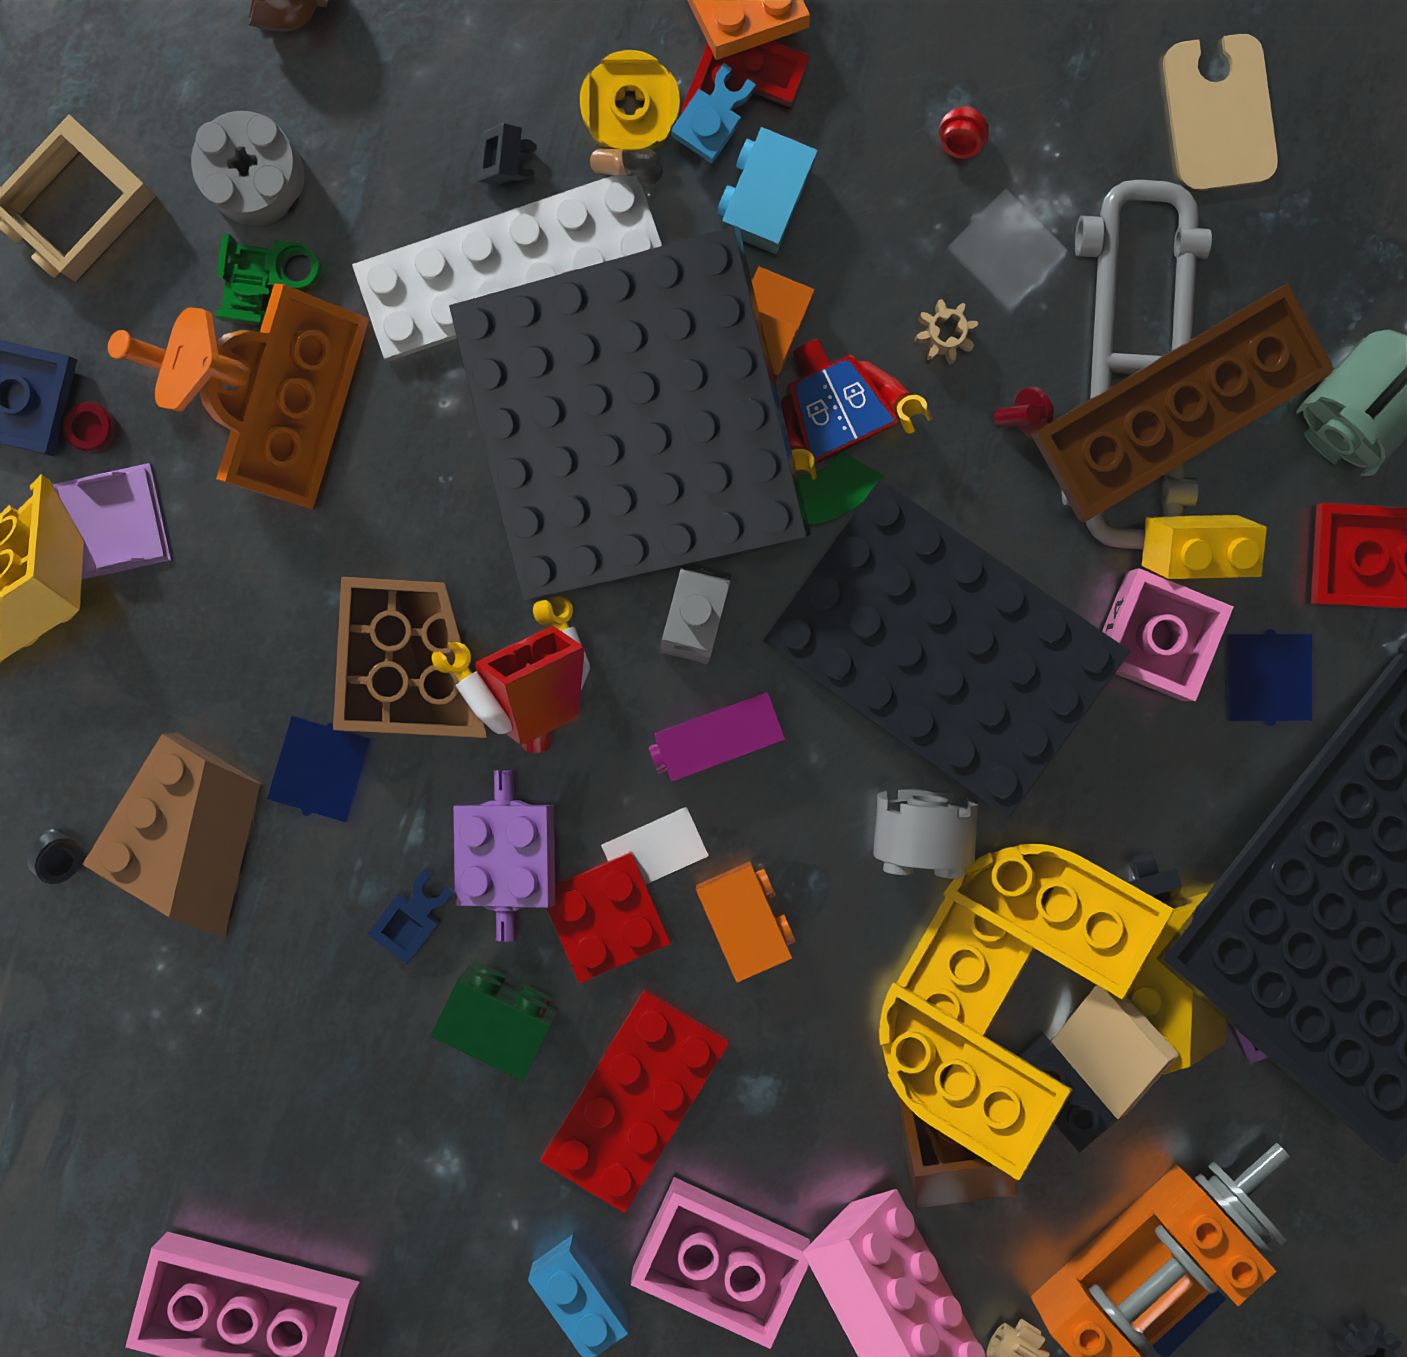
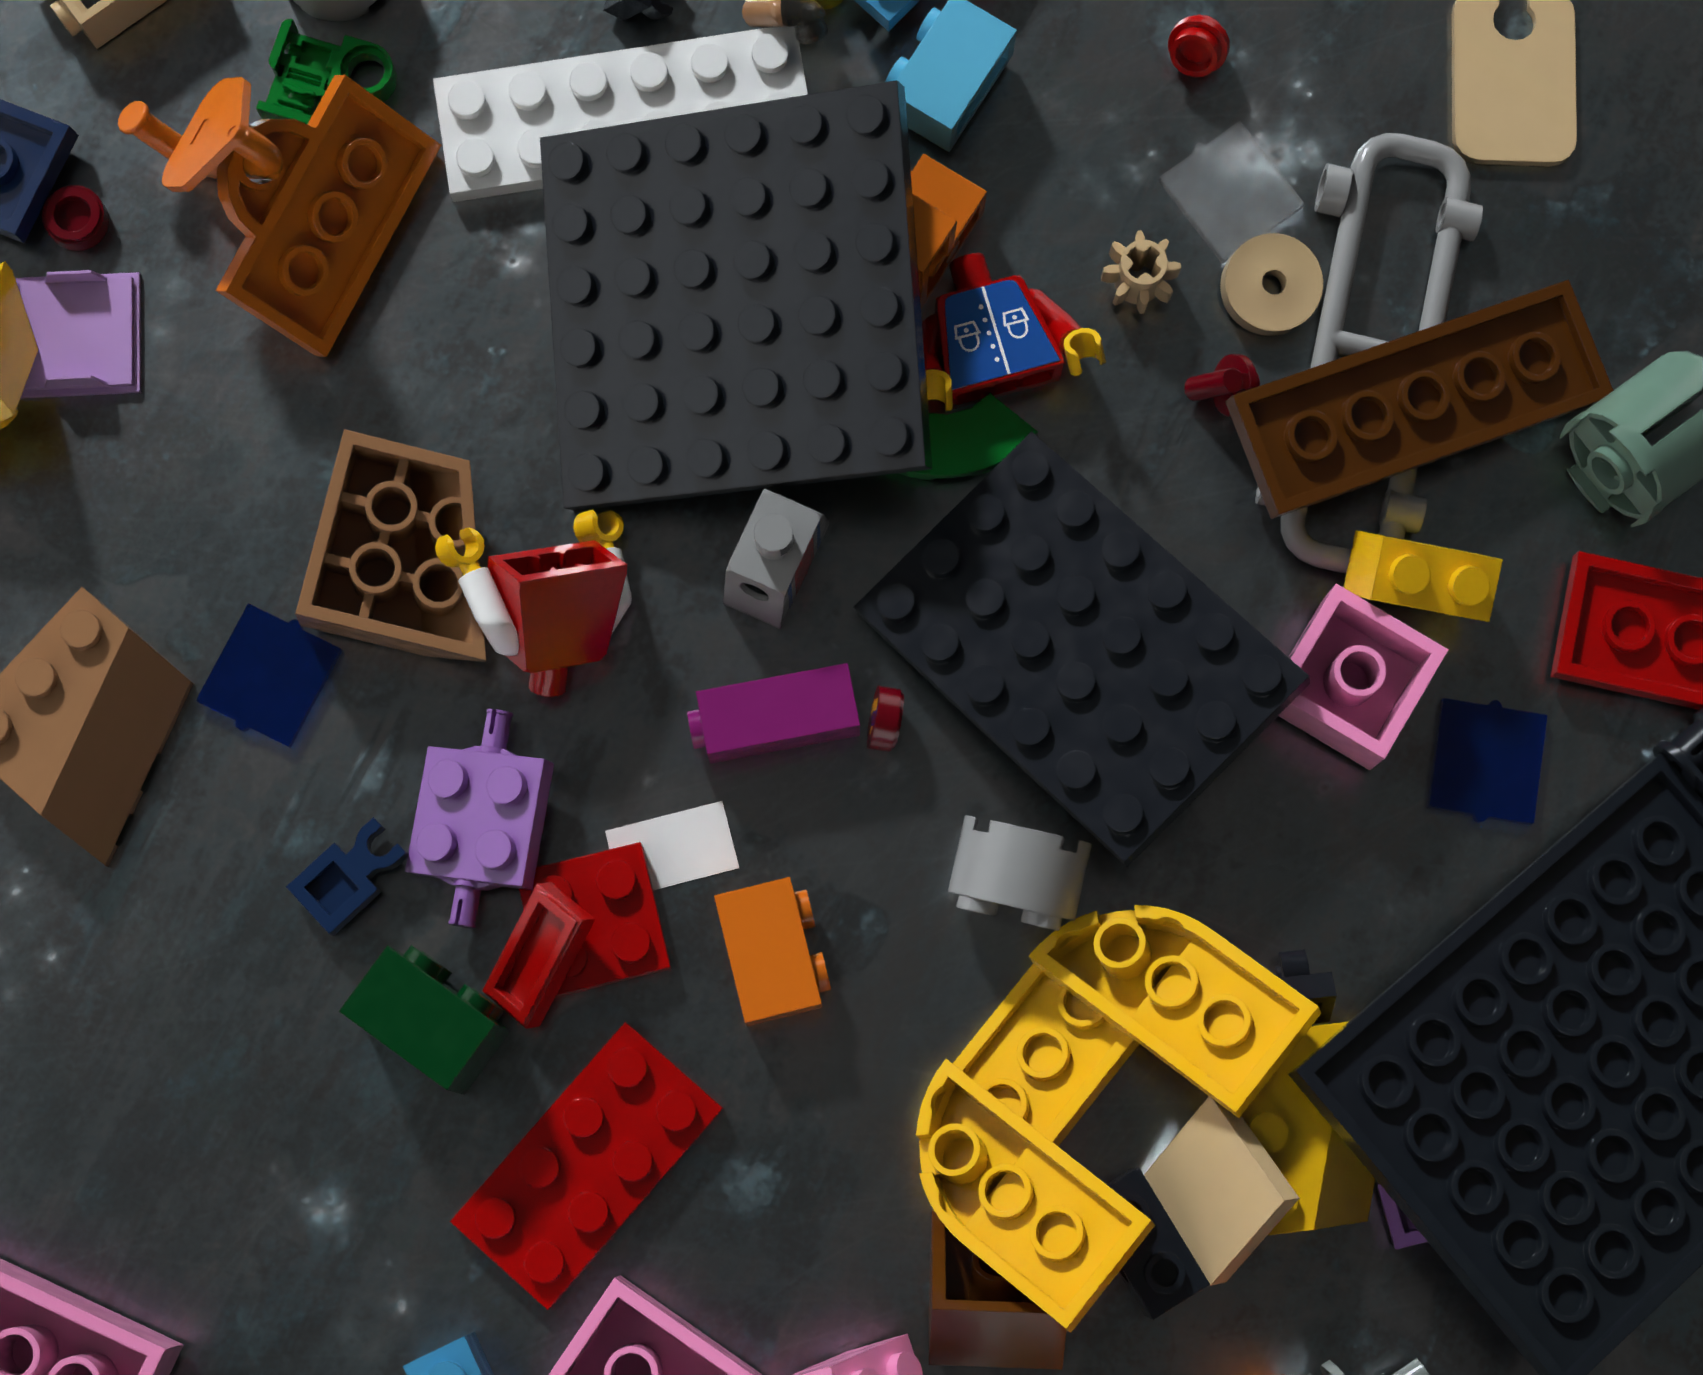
camera: 15 degrees right, 10 degrees down
none -> red tile [482,882,595,1029]
none -> dark red tile [867,685,904,752]
none -> tan piece [1220,233,1323,336]

